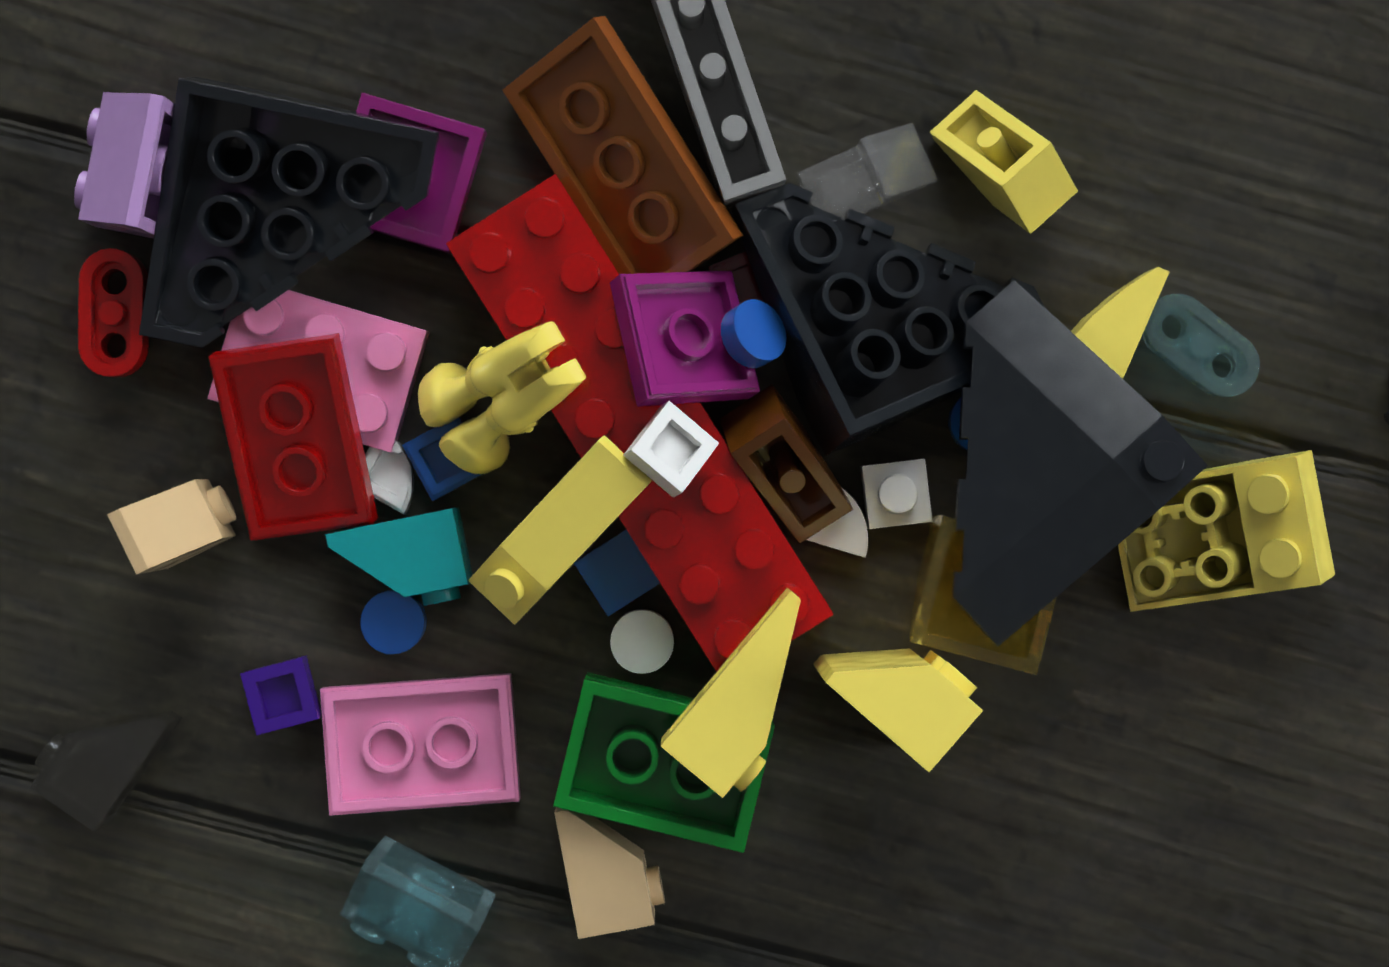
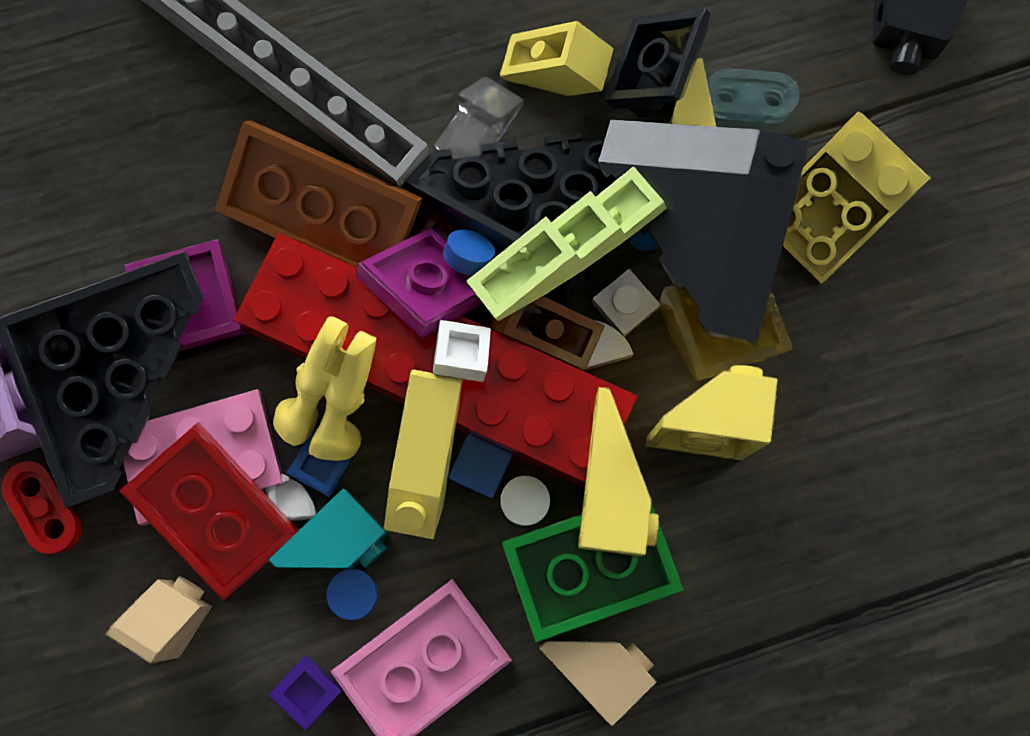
camera: 30 degrees left, 10 degrees down
none -> yellowish green slope [467,166,667,321]
none -> black slope [603,8,711,117]

